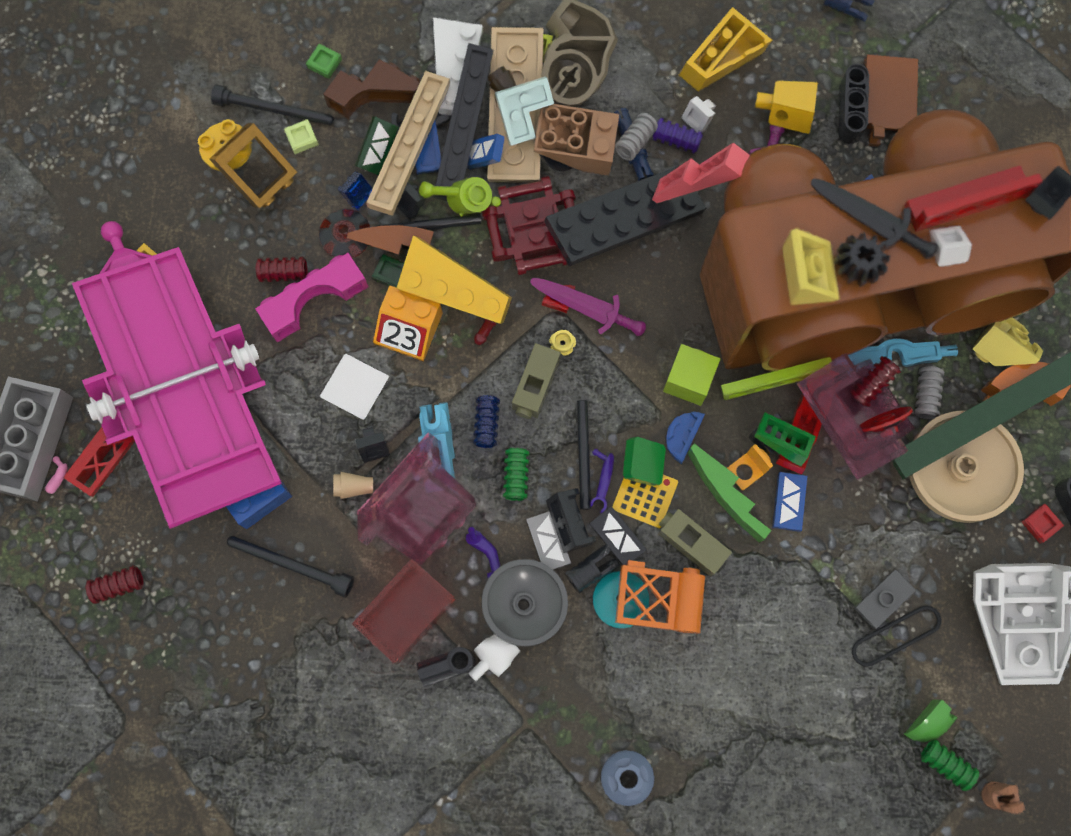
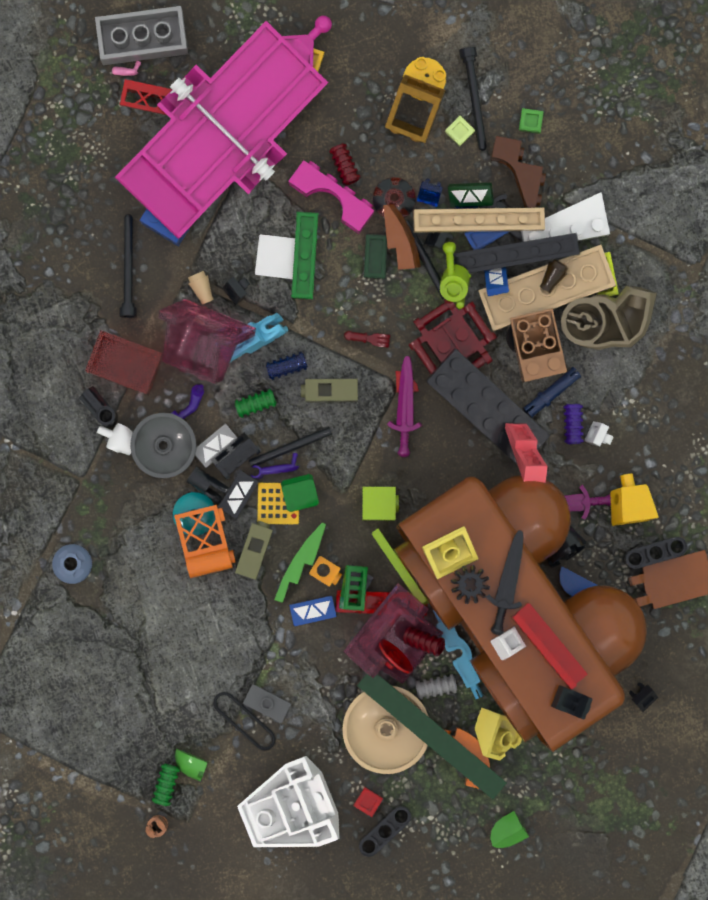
camera: 65 degrees right, 10 degrees up
dark red piece [85,565,144,604] -> none
light orange slope [373,286,443,361] -> none
yellow wedge [397,236,512,324] -> none
light aqua plate [495,77,554,146] -> none
light yellow plate [549,330,576,356] -> none
light grey piece [615,113,658,161] -> none
blue tile [665,411,705,464] -> none
yellow wedge [679,7,772,91] -> none
none -> green tile [291,212,319,300]

